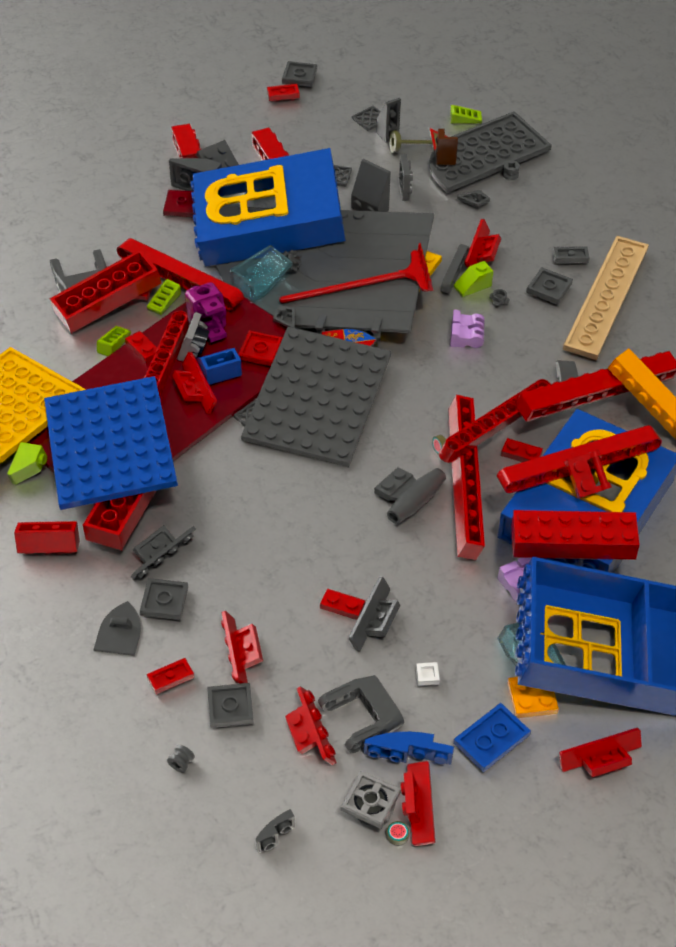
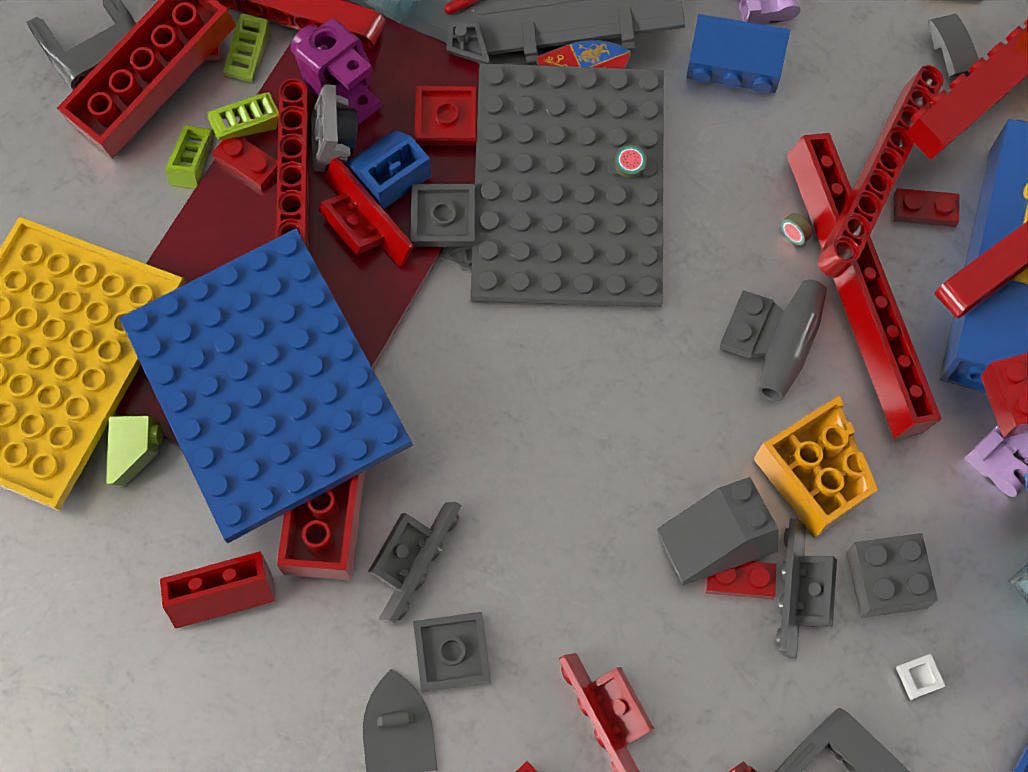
camera: 15 degrees left, 20 degrees up
none -> lime slope [207,92,279,141]
none -> dark grey plate [411,184,475,247]
none -> tile [614,145,647,179]
none -> dark grey slope [657,477,779,586]
none -> blue slope [686,14,790,93]
none -> light orange wedge [754,395,878,538]
none -> dark grey brick [846,533,938,618]

